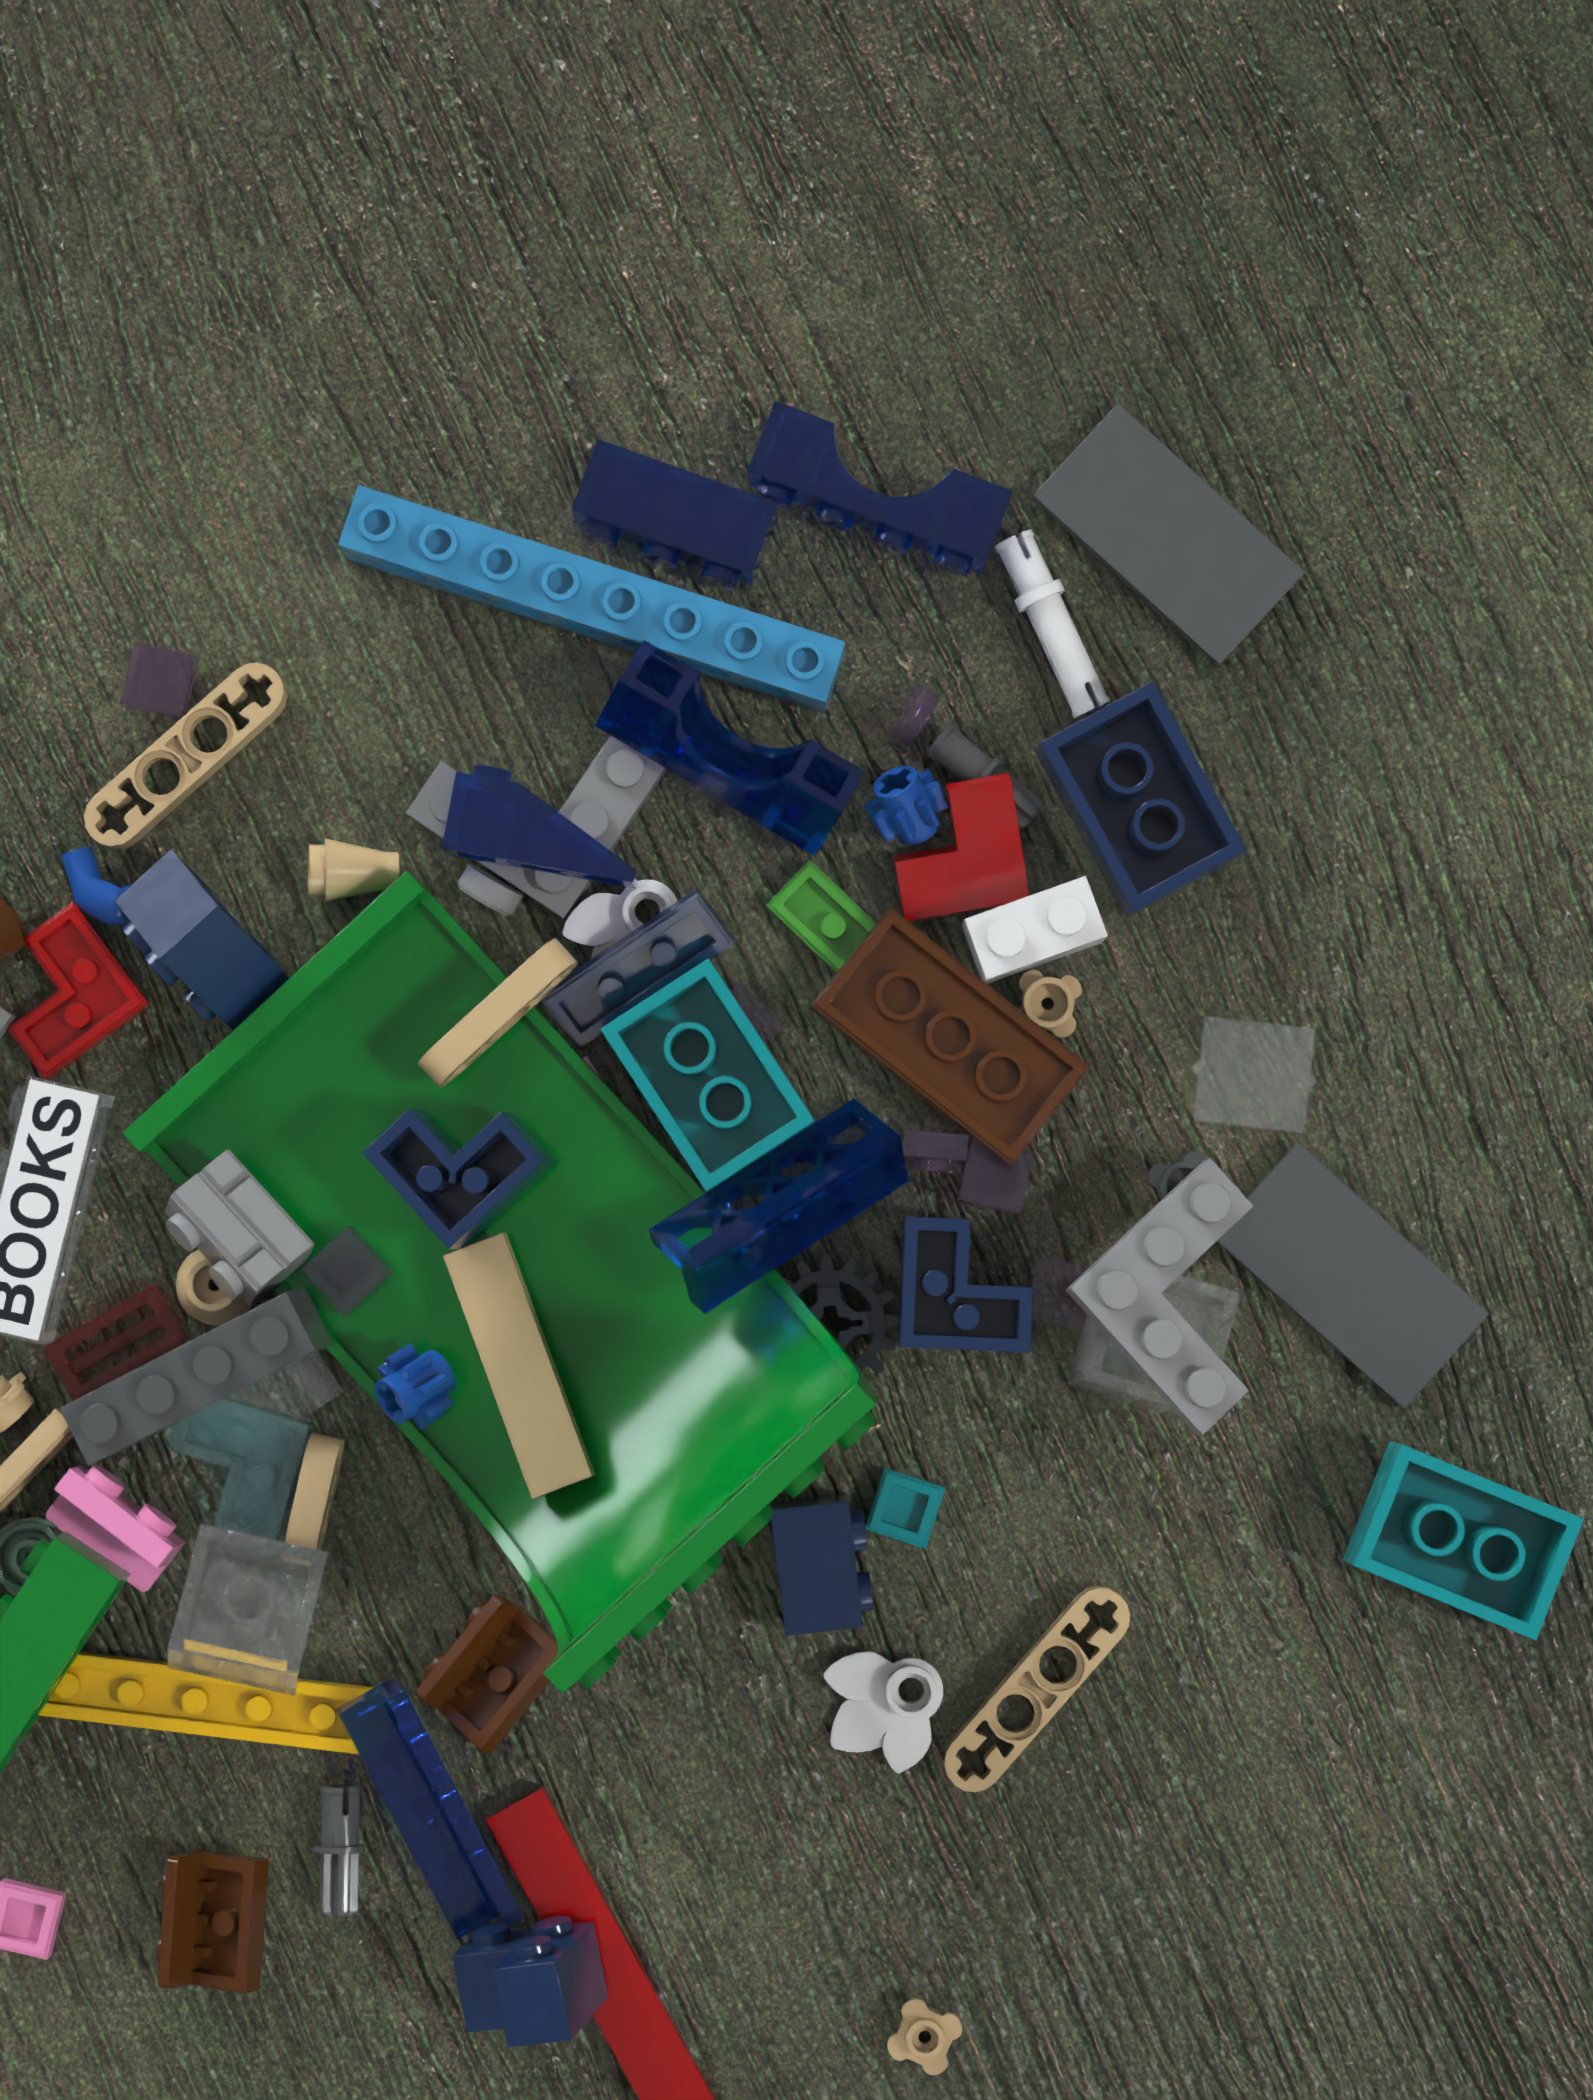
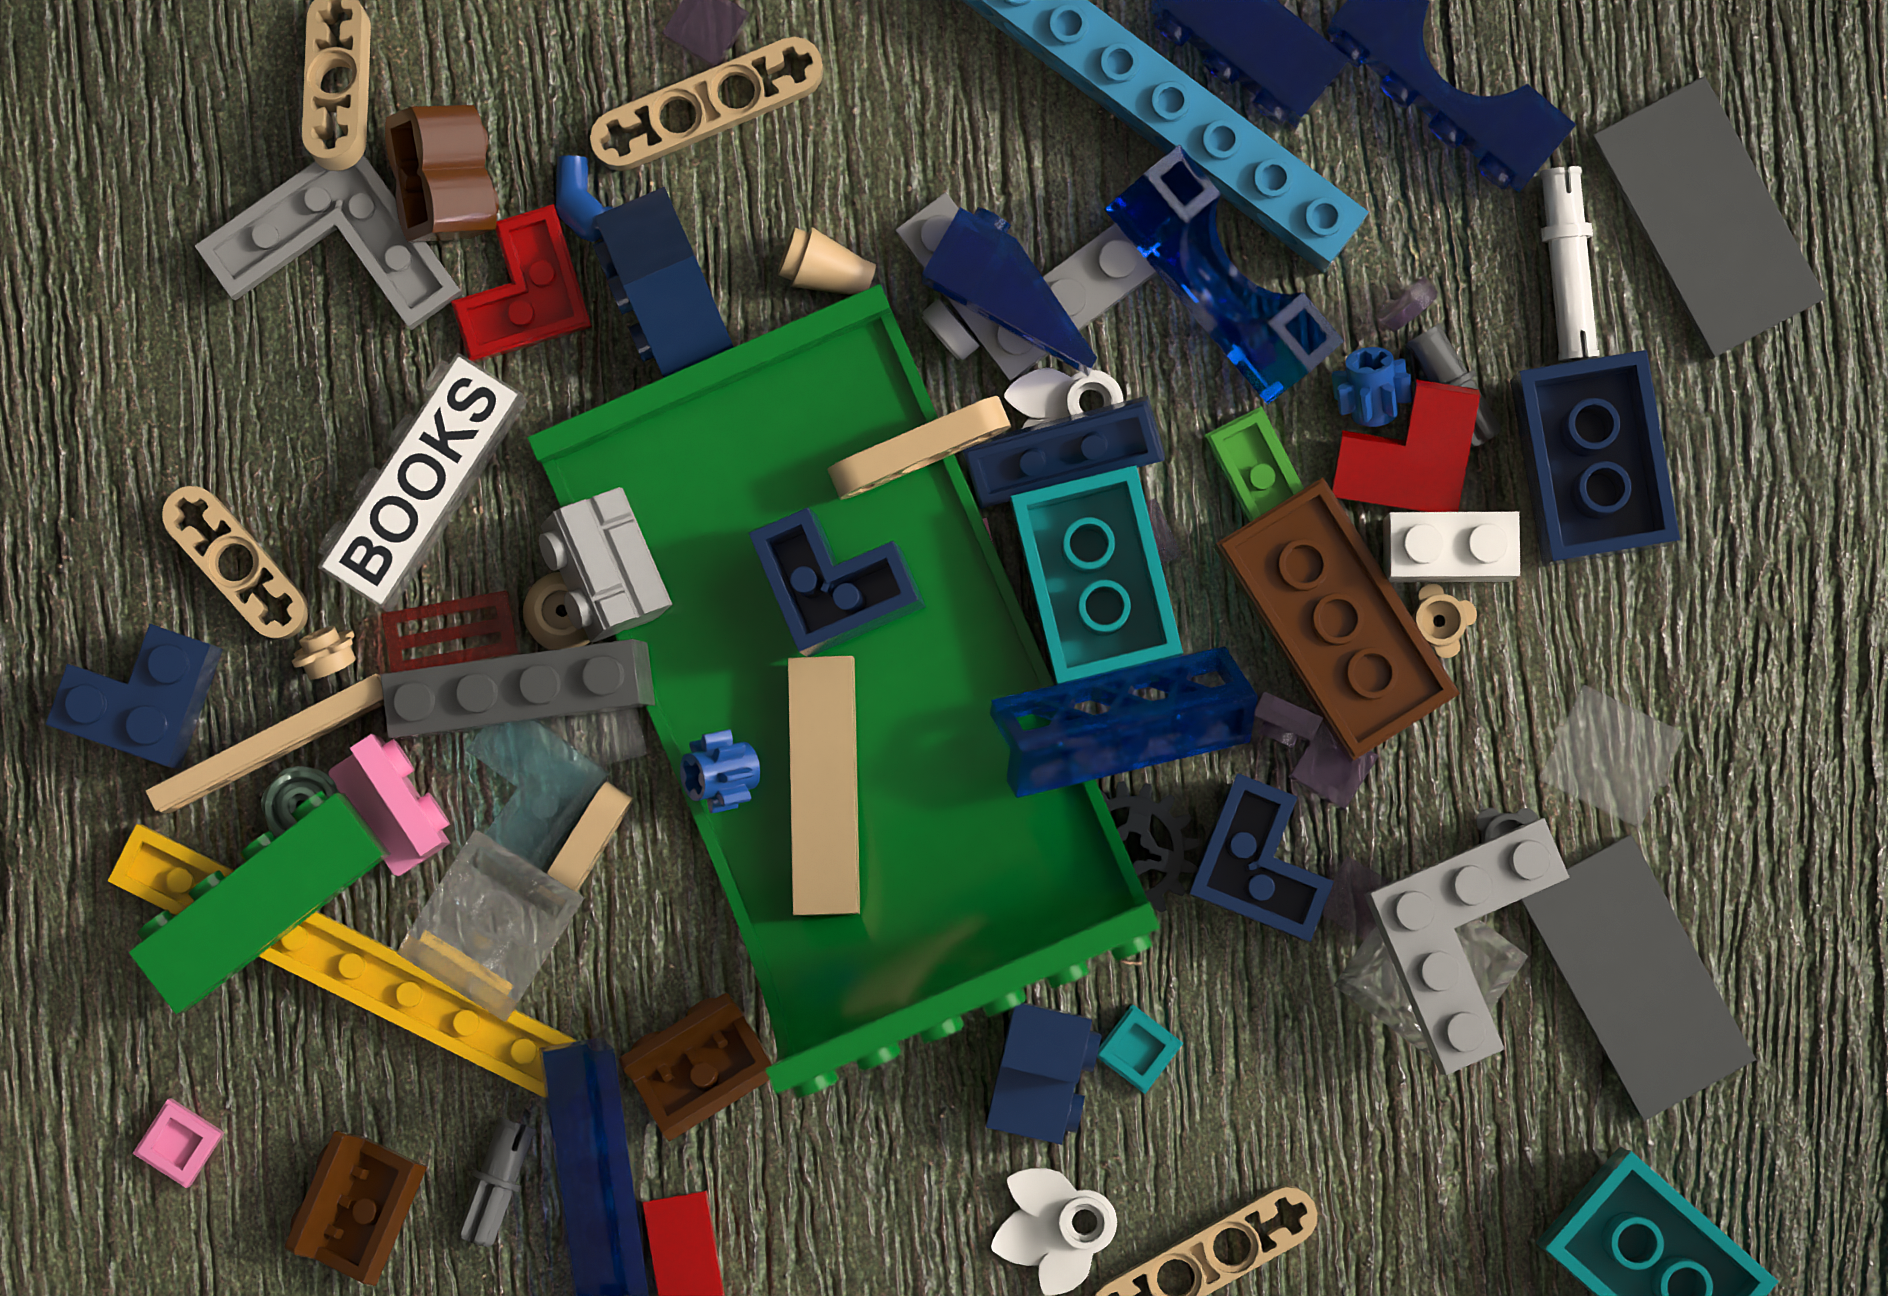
camera: 20 degrees right, 0 degrees up
tile [301,1226,394,1317] -> none

